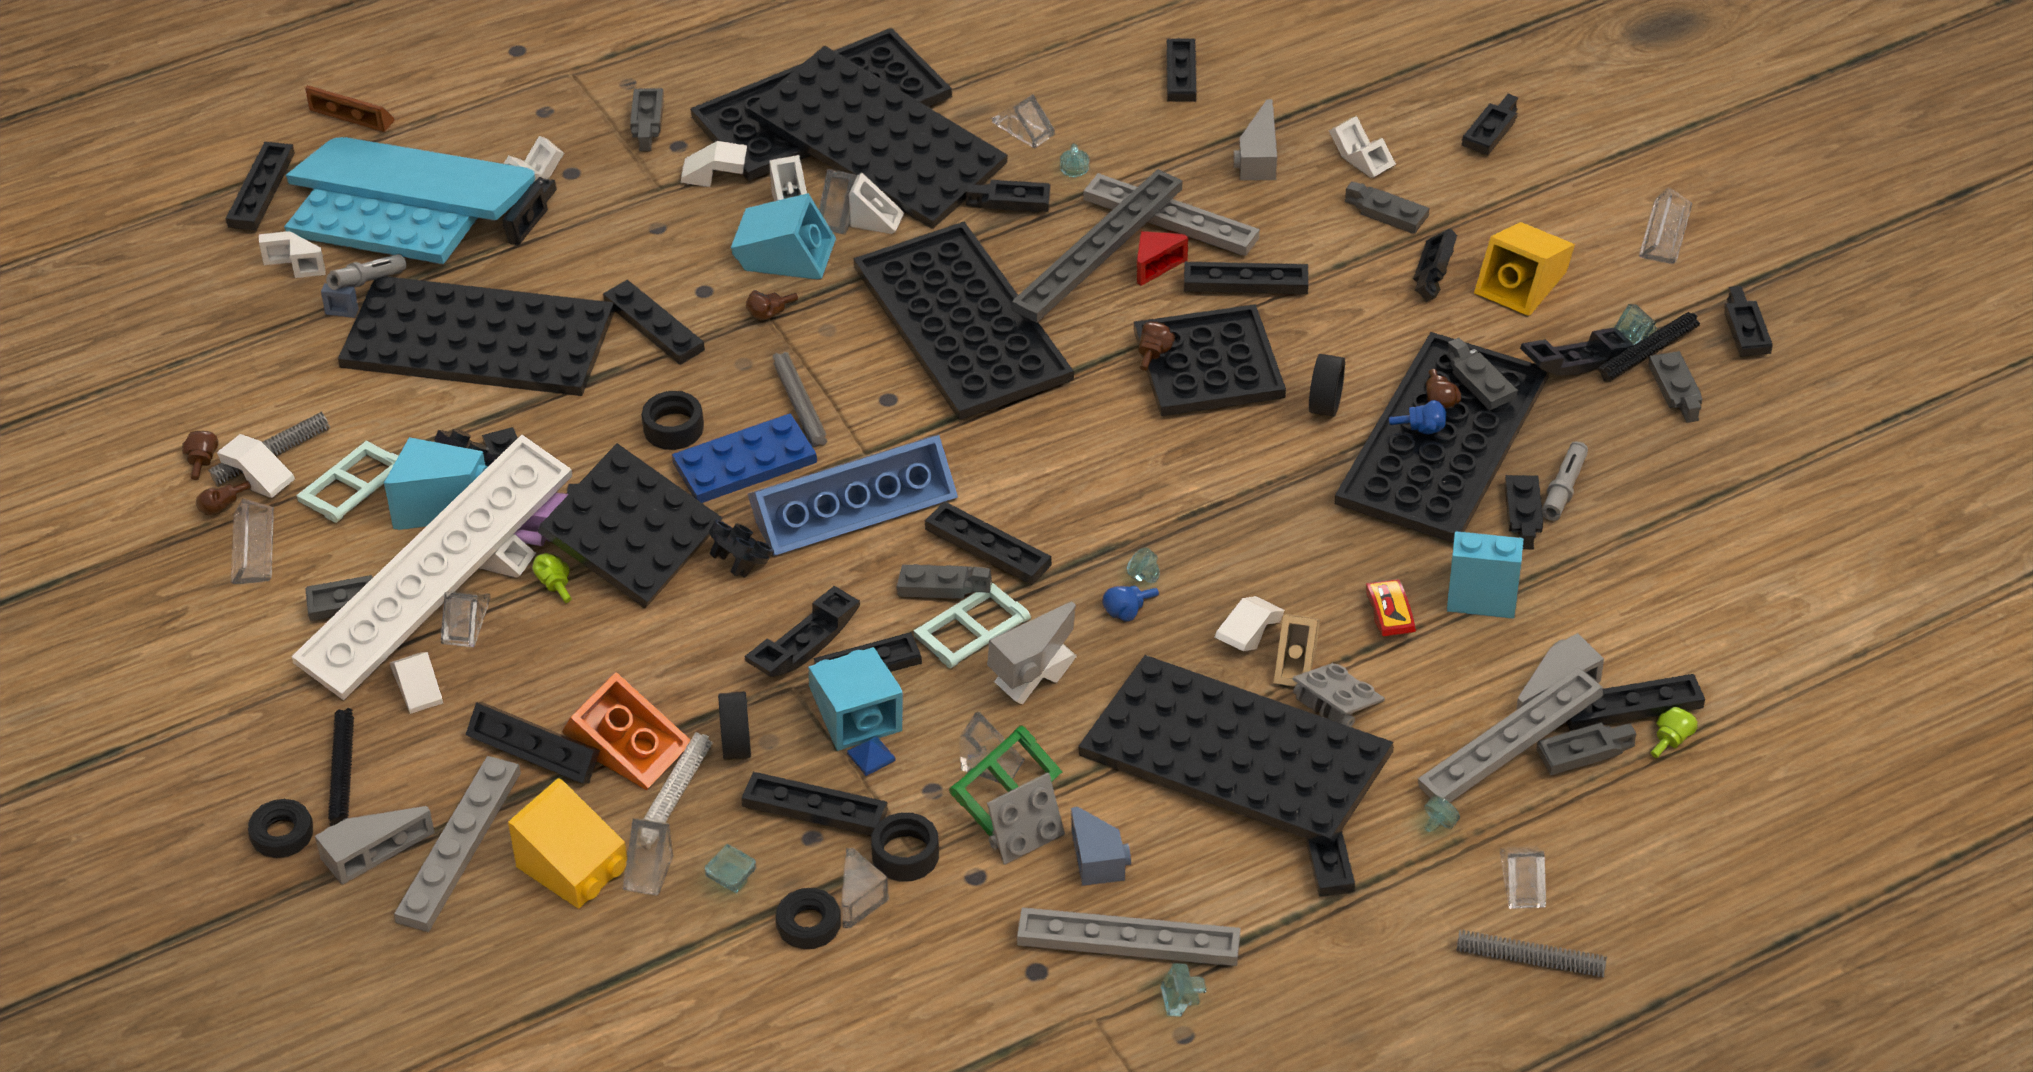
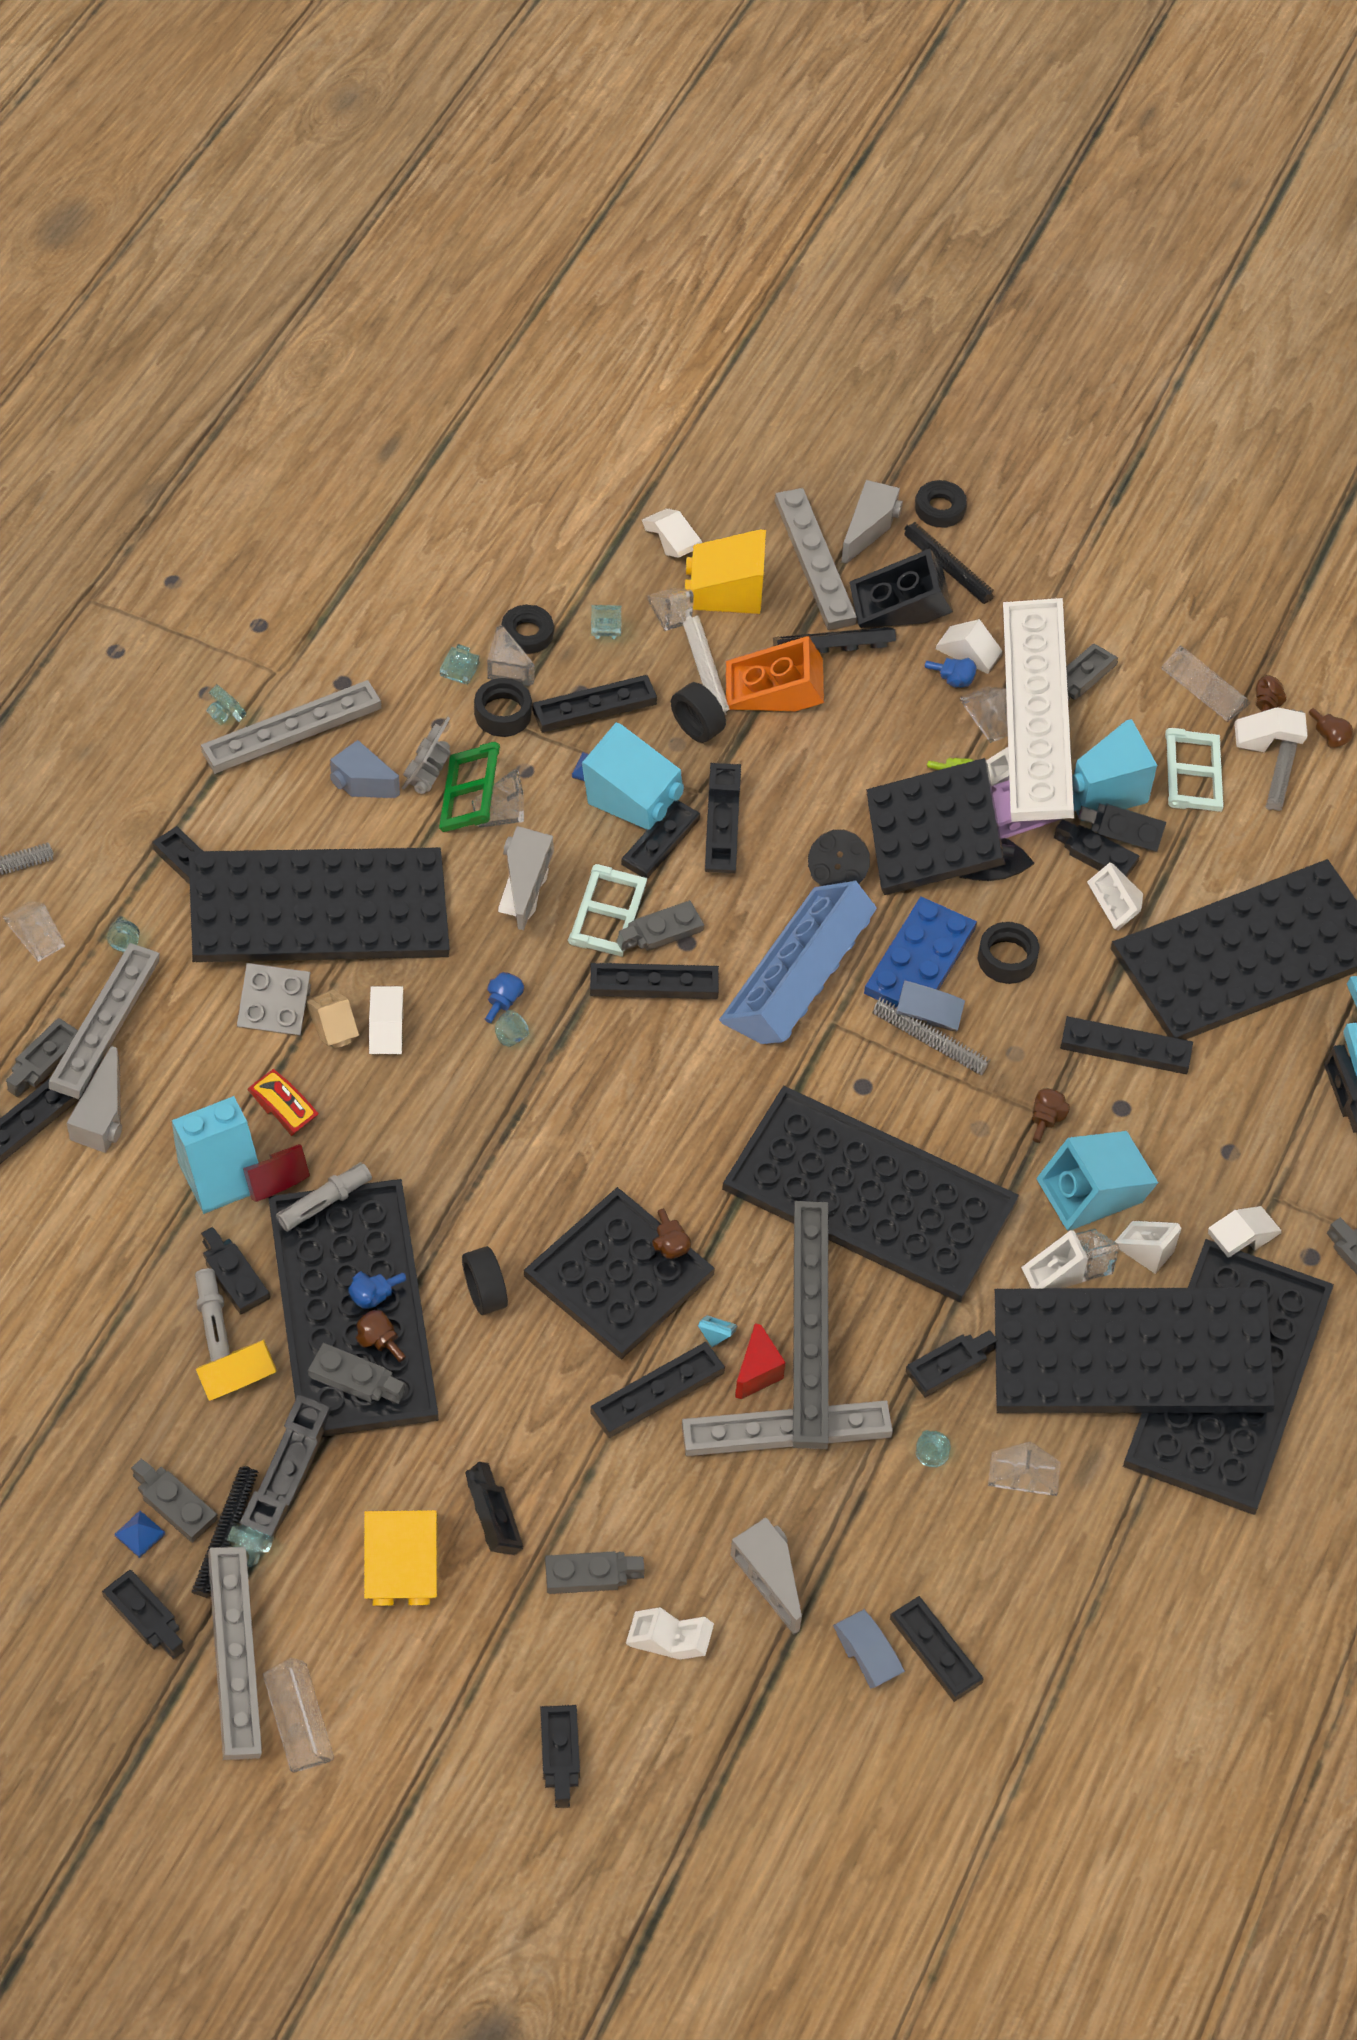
camera: 140 degrees right, 10 degrees up
none -> blue slope [114,1511,165,1558]
none -> yellow slope [196,1339,277,1401]
none -> light grey plate [208,1547,262,1760]
none -> dark red slope [243,1144,310,1202]
none -> light grey pin [276,1162,372,1232]
none -> clear light blue tile [440,644,480,685]
none -> white slope [642,509,702,558]
none -> medium azure slope [698,1315,737,1348]
none -> sand blue slope [833,1609,905,1689]
none -> black slope [849,549,953,628]
none -> sand blue slope [896,980,965,1032]
none -> blue piece [925,658,977,688]
none -> white slope [1087,863,1143,930]

